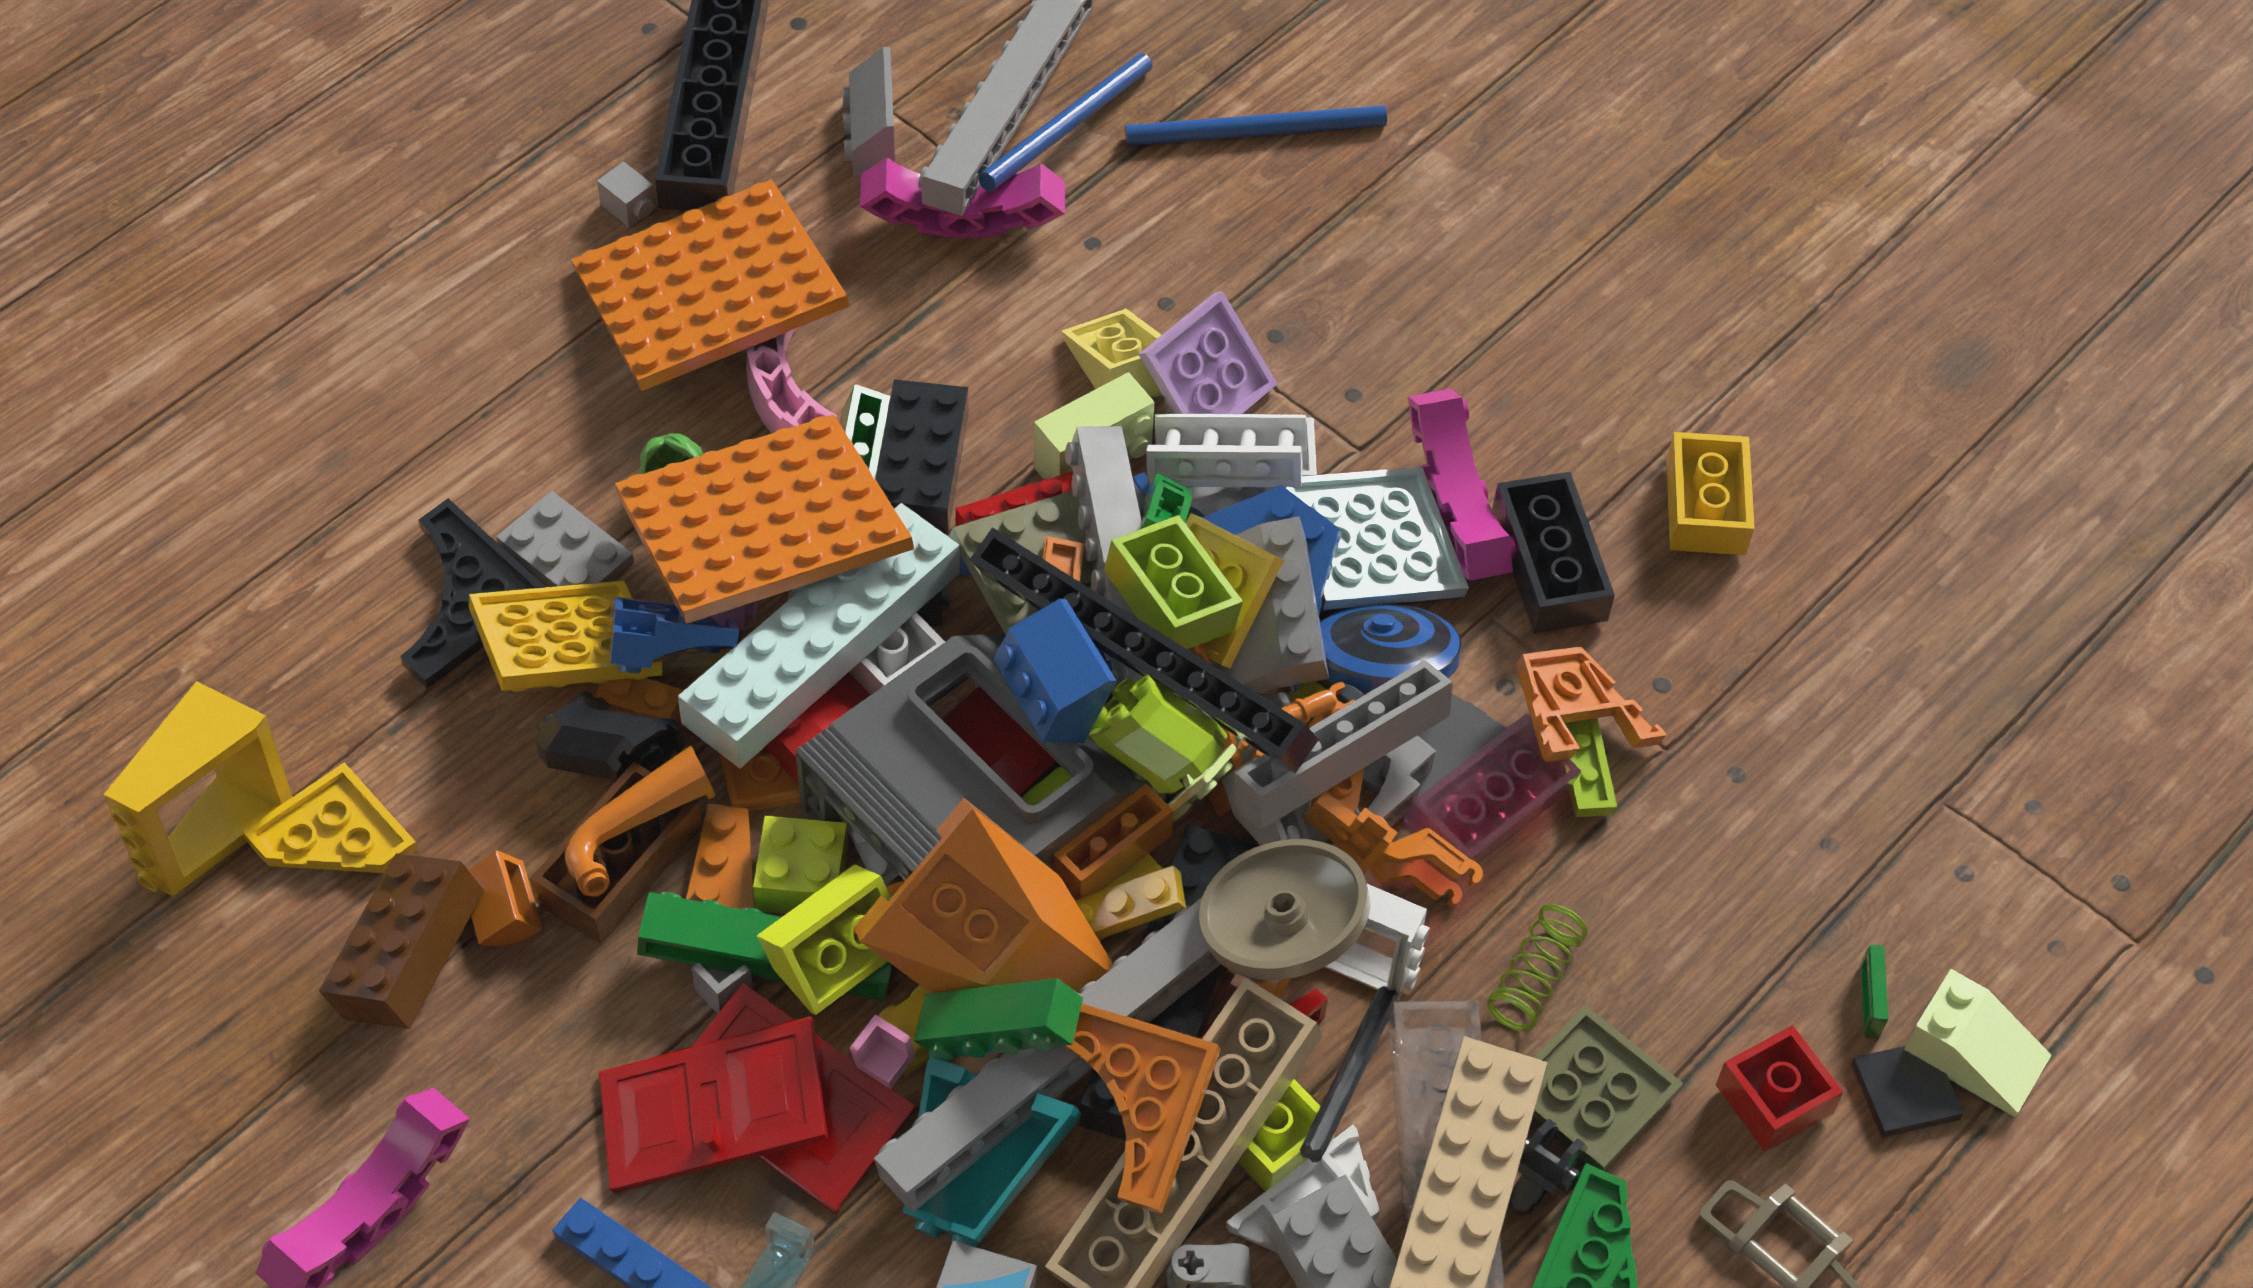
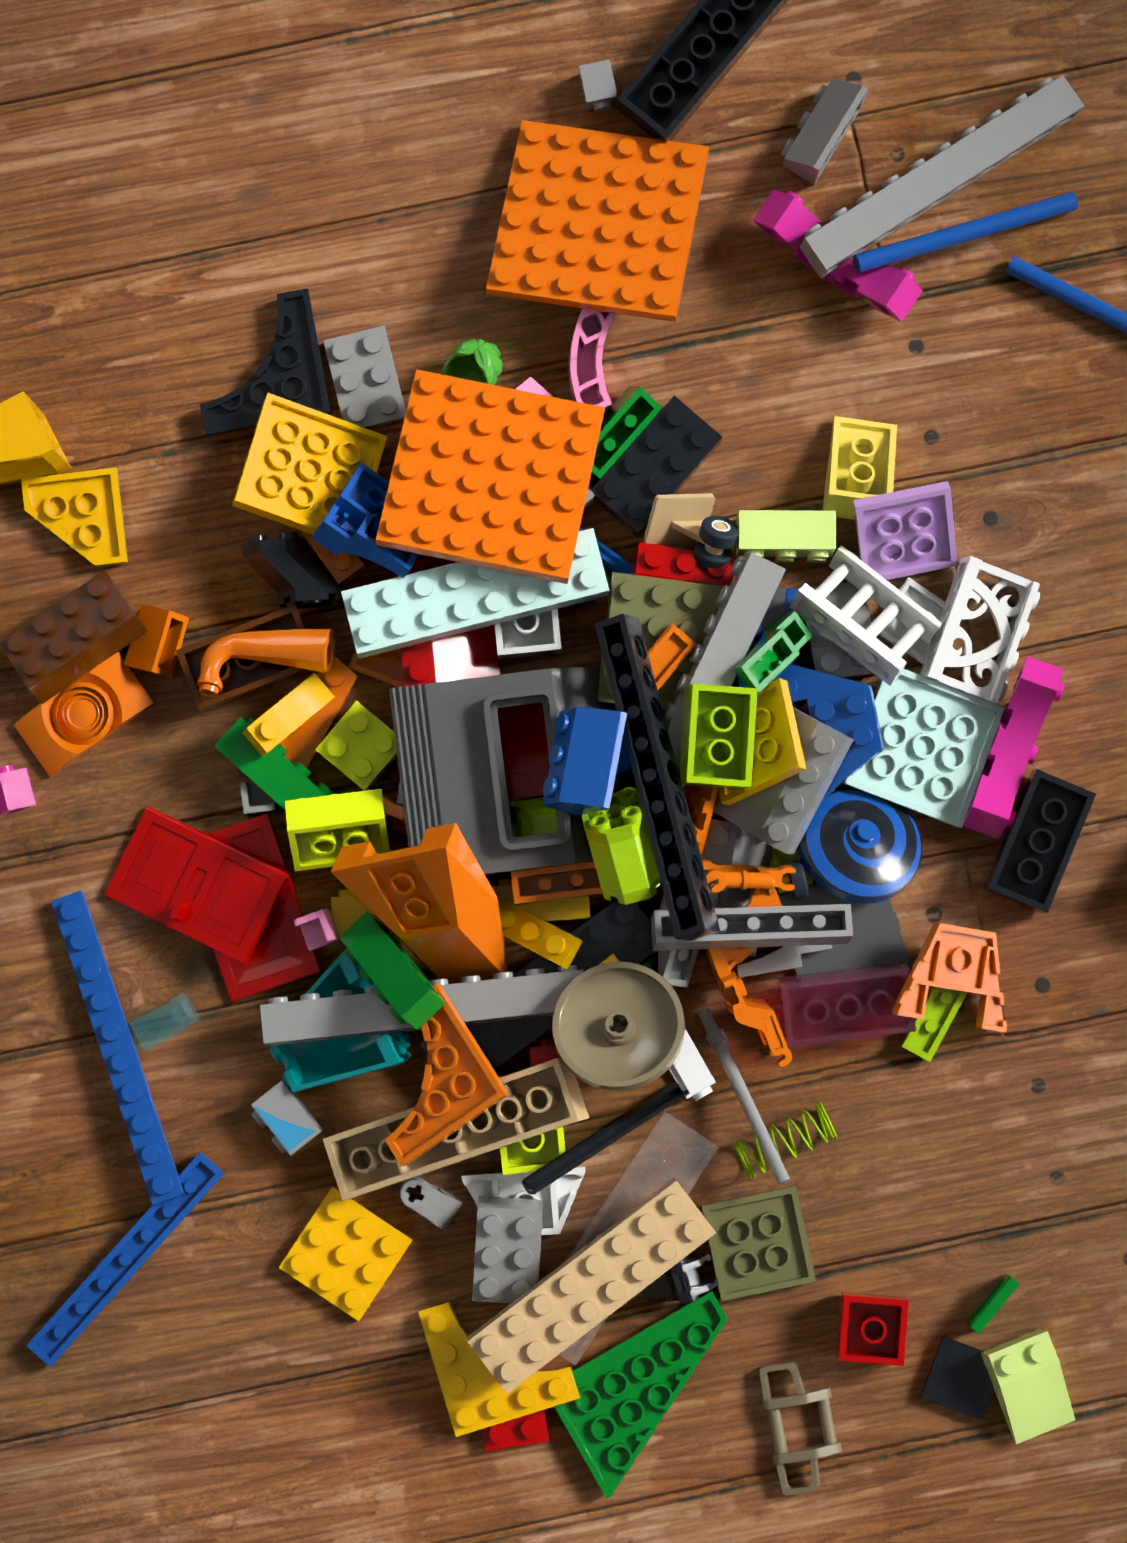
camera: 40 degrees right, 30 degrees up
none -> orange slope [14,652,155,777]
none -> yellow slope [242,673,335,757]
none -> tan plate [642,493,739,571]
none -> light grey bar [698,1007,790,1185]
none -> white fence [920,556,1040,703]

